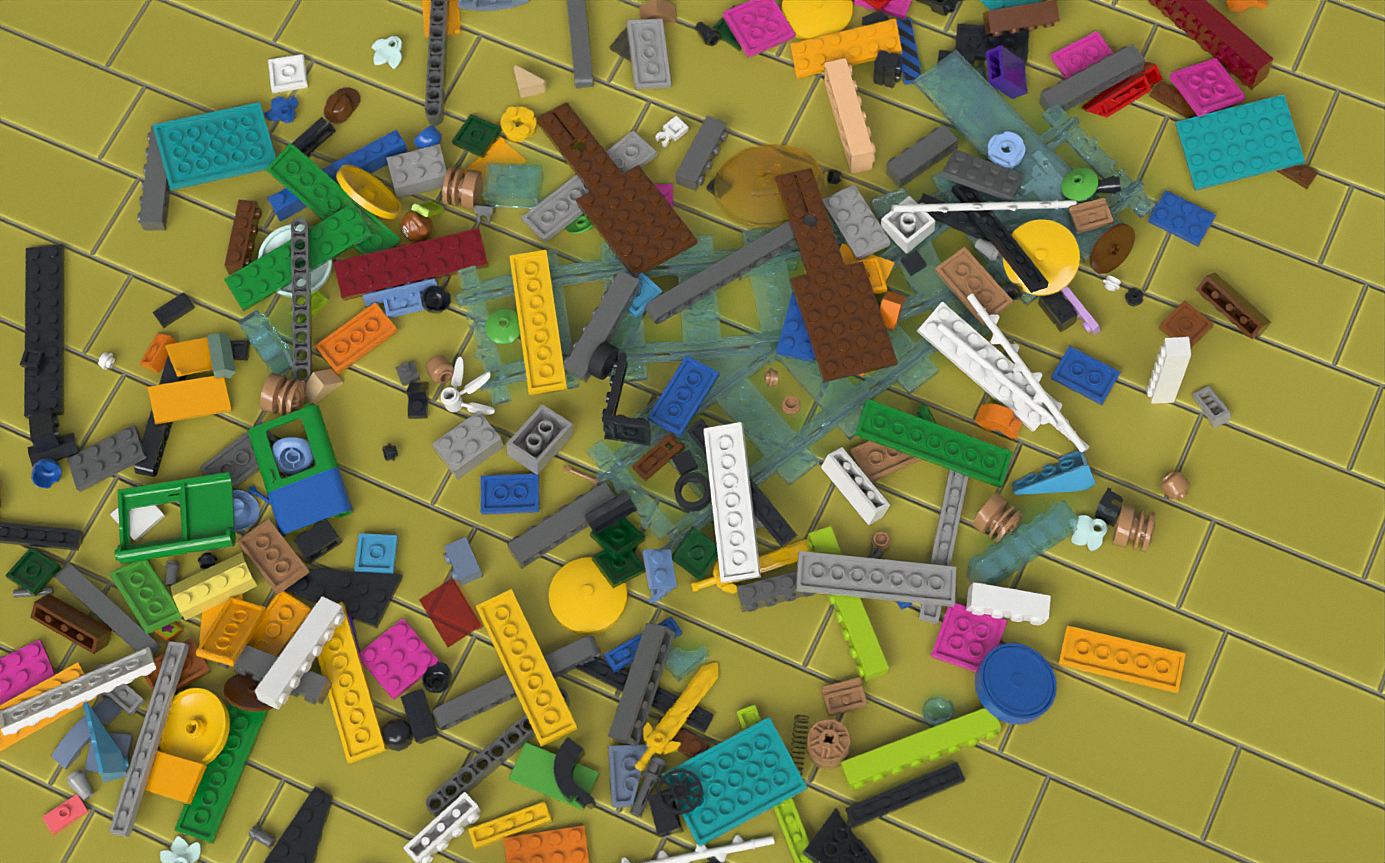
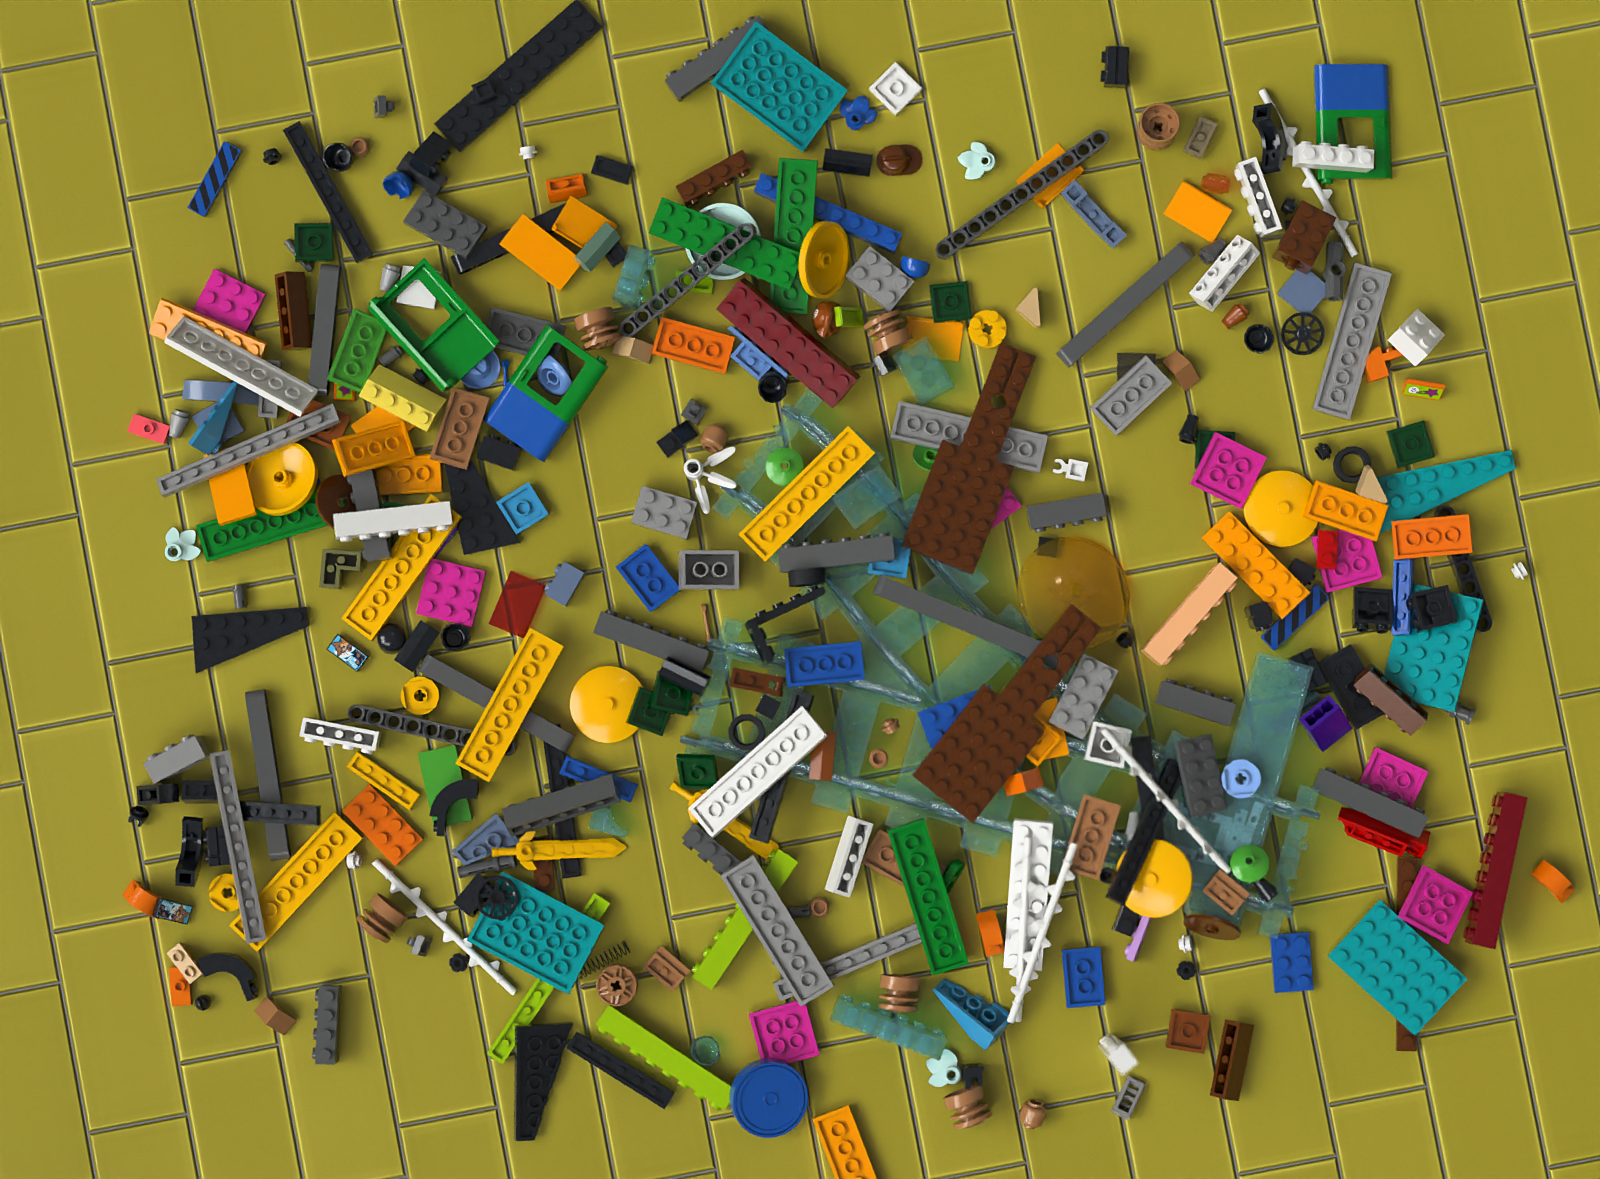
camera: 50 degrees right, 20 degrees up
black plate [382,443,398,461] -> none
medium blue plate [643,549,677,604] -> none
black tile [900,250,927,276] -> none
white brick [966,582,1051,625] -> none
none -> olive brick [319,549,364,590]
none -> tile [327,634,369,672]
none -> light grey cone [379,263,401,292]
none -> yellow plate [401,677,440,715]
none -> dark orange piece [809,731,836,781]
none -> clear light blue brick [832,465,902,531]

